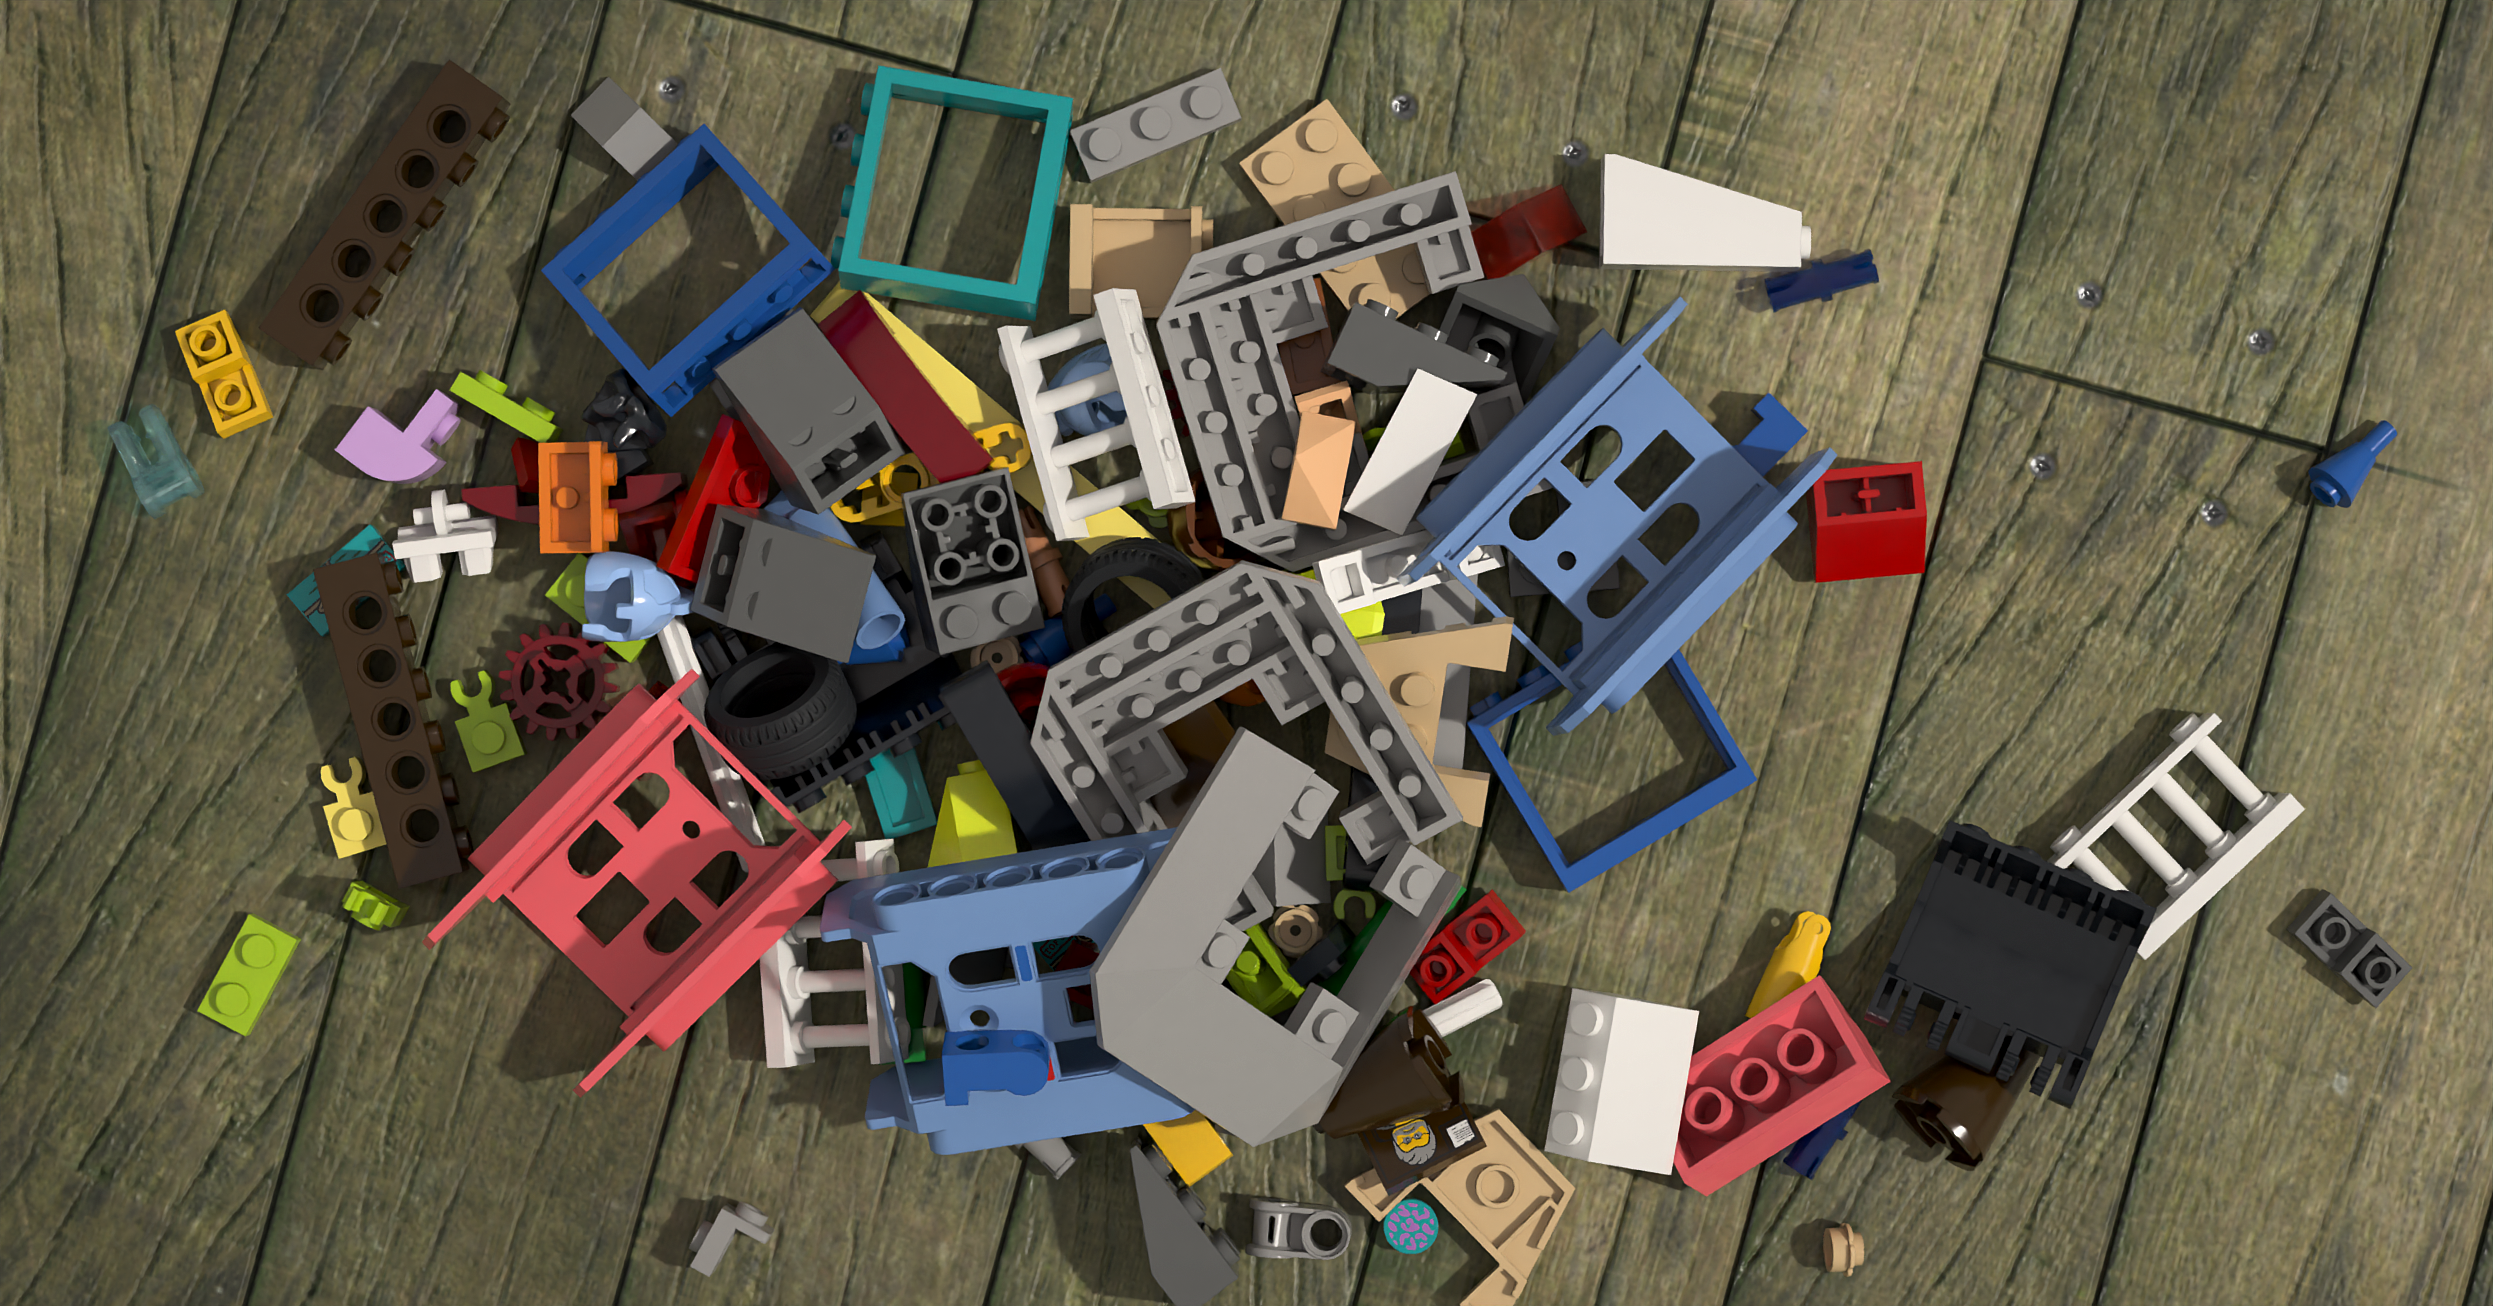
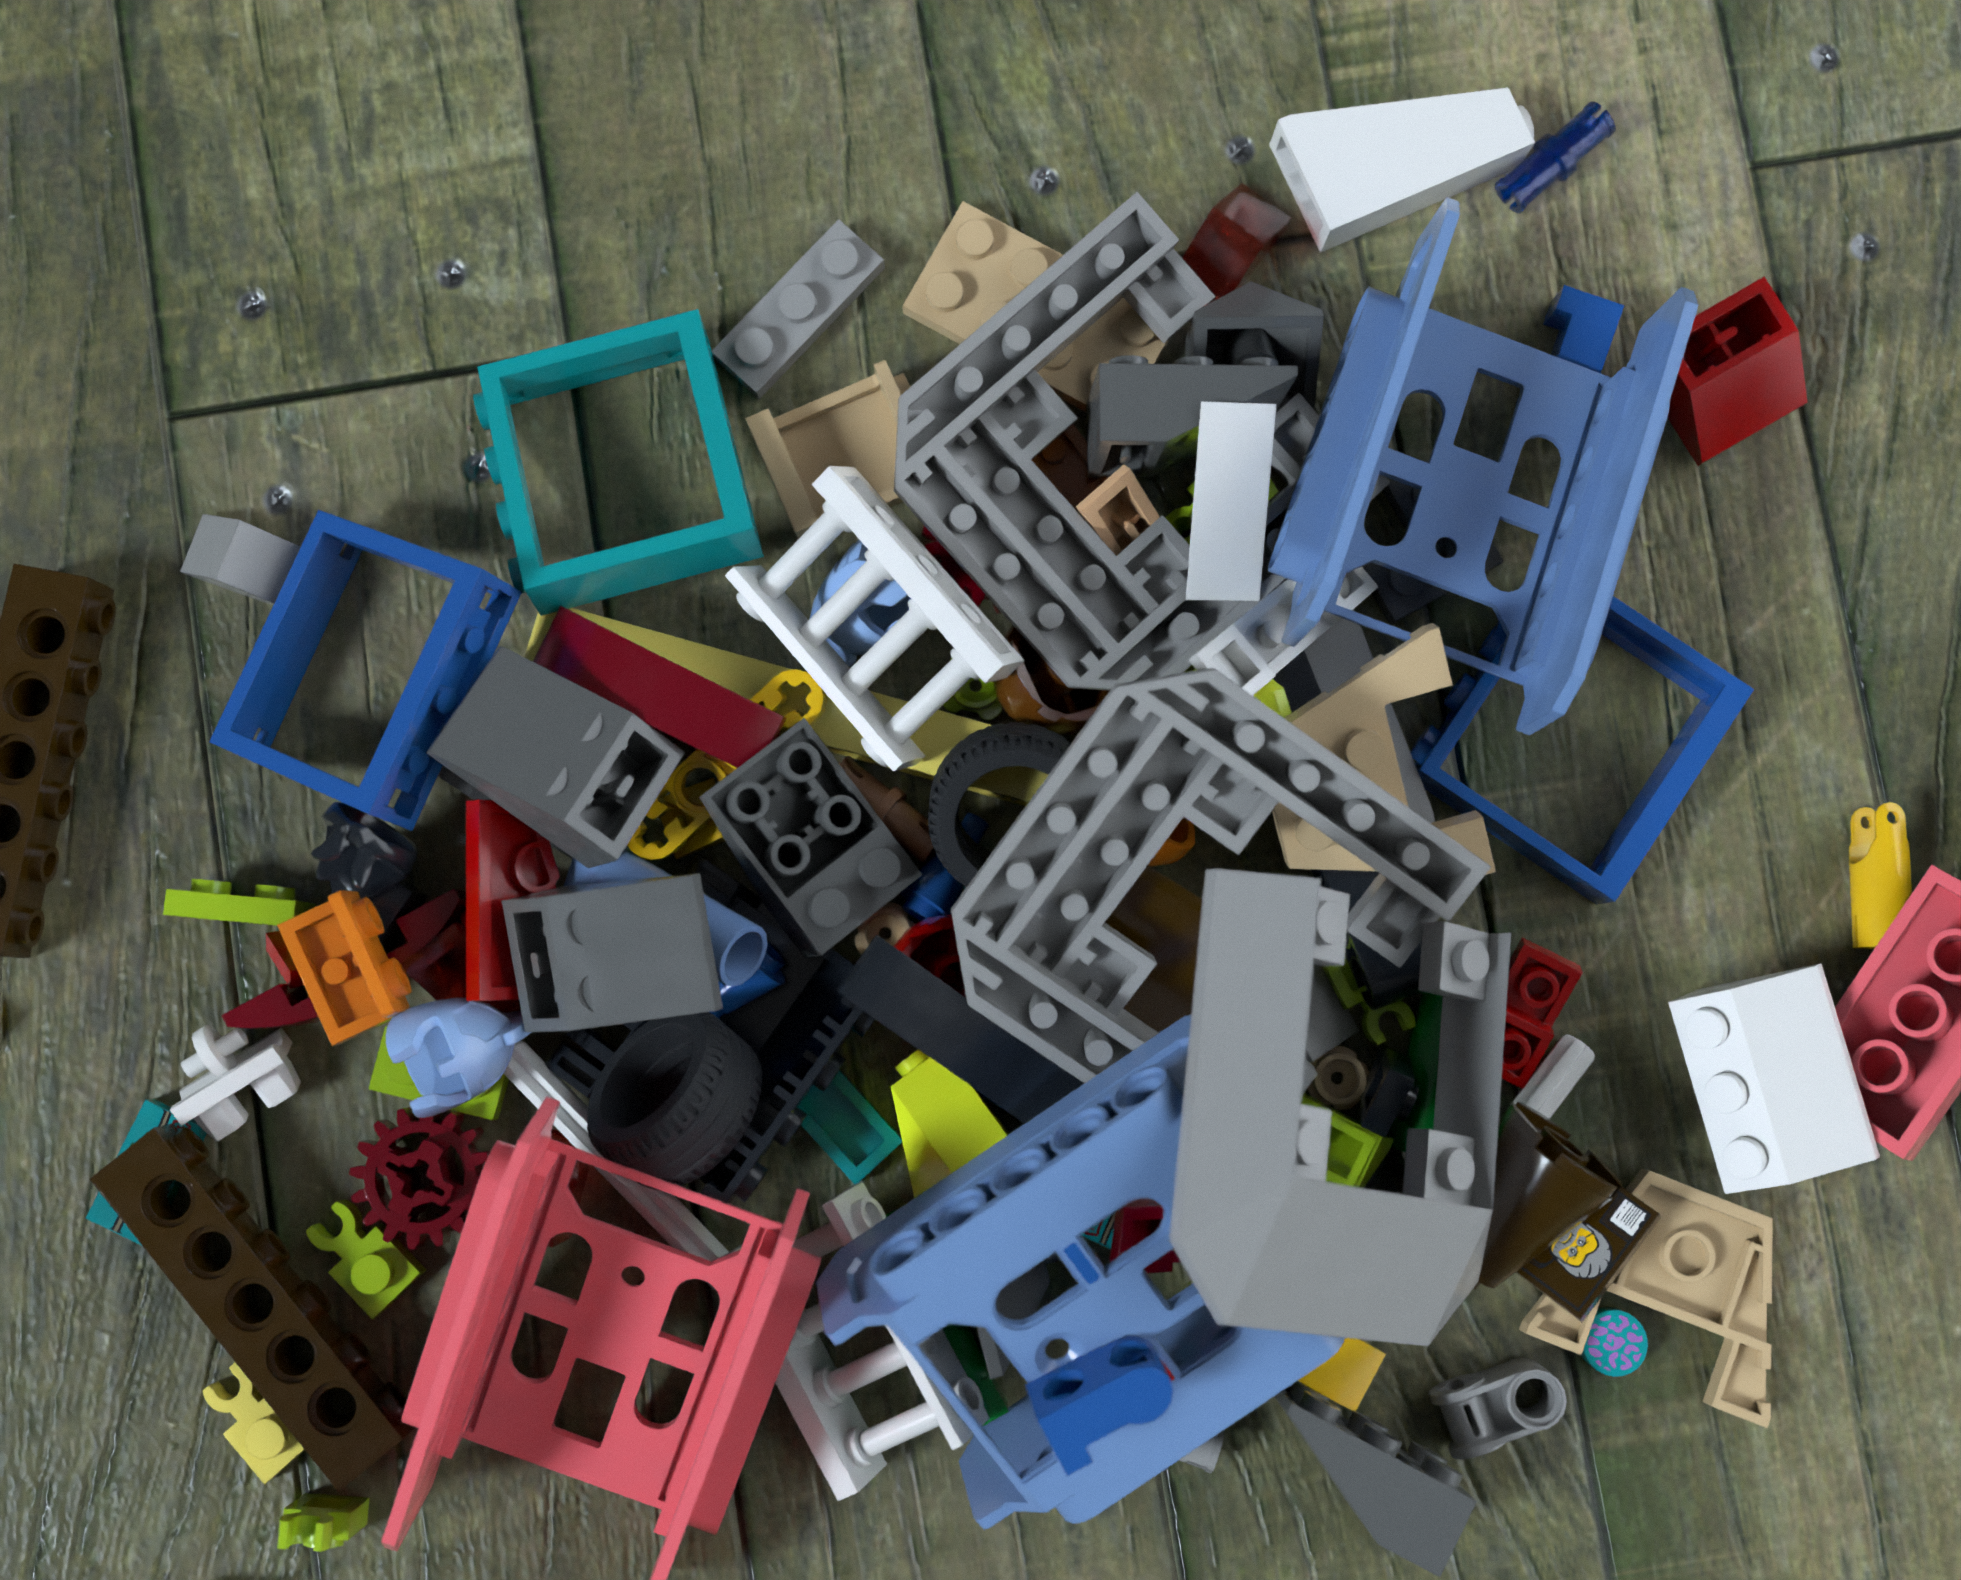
camera: 25 degrees left, 5 degrees down
lavender brick [335,389,462,484] -> none
light nougat slope [1281,411,1356,531] -> none

